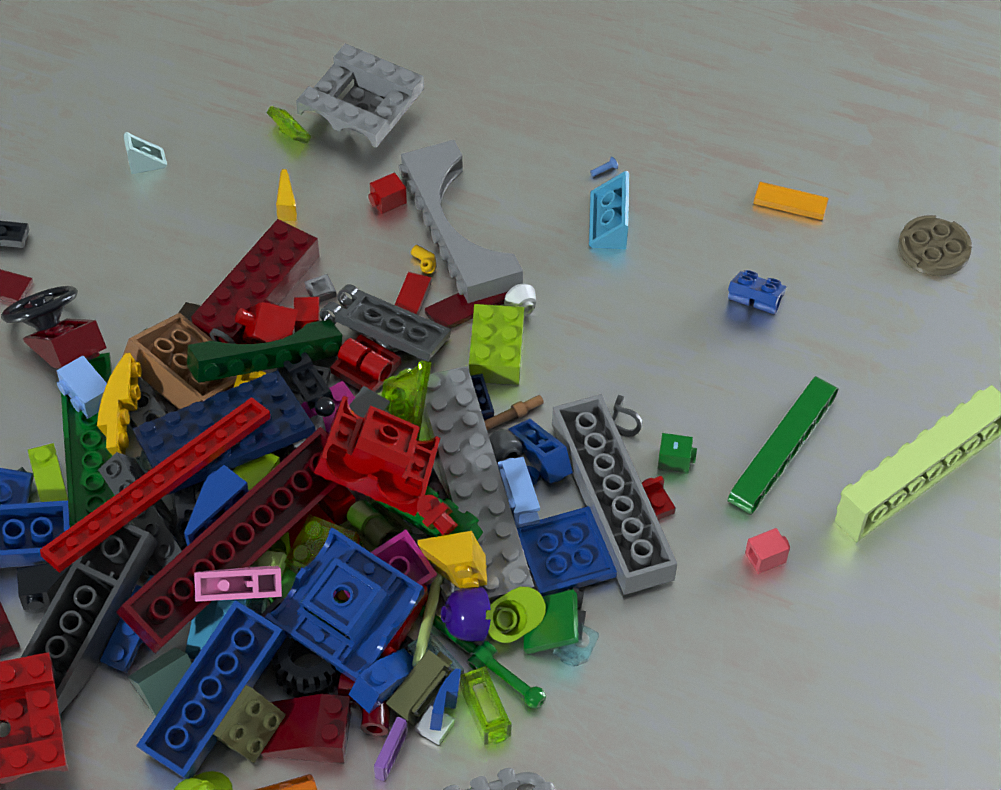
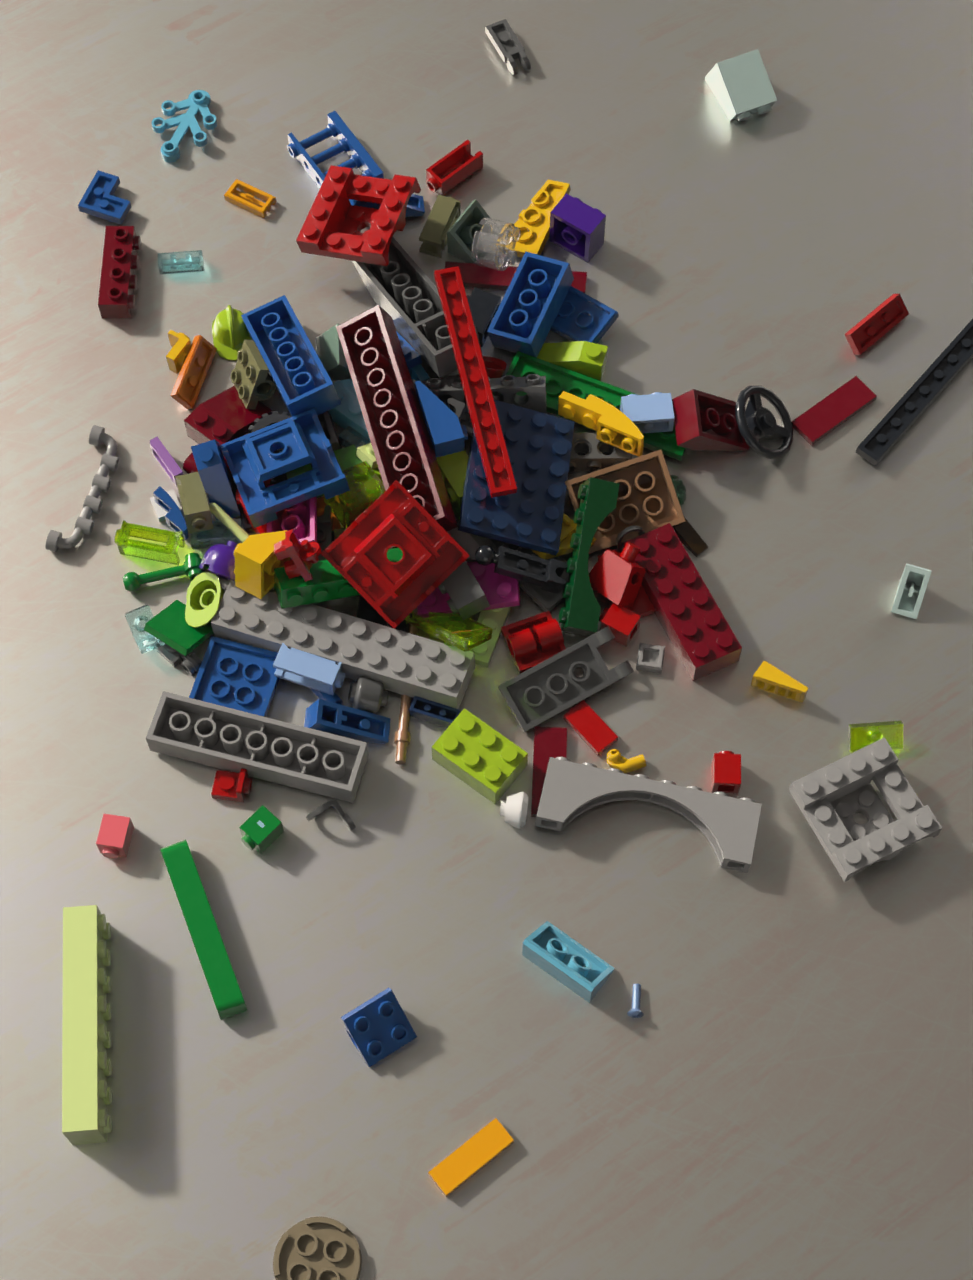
camera: 125 degrees right, 10 degrees up
bright pink slope [194,566,282,602] -> none

